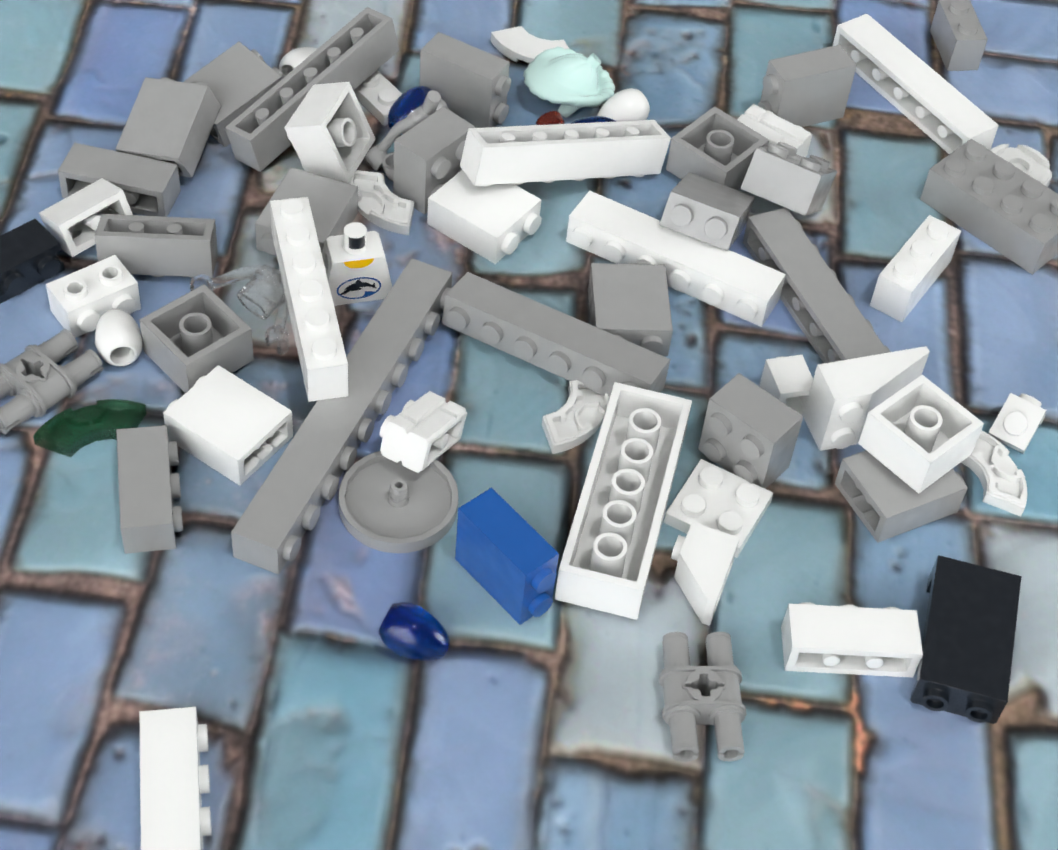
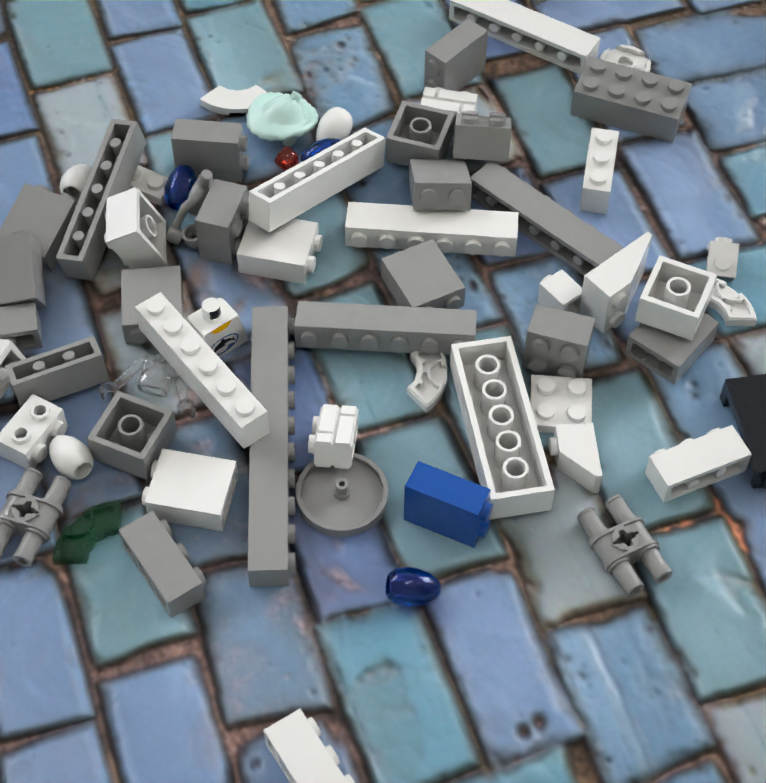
camera: 20 degrees left, 5 degrees up
white tile [348,170,414,235] -> none

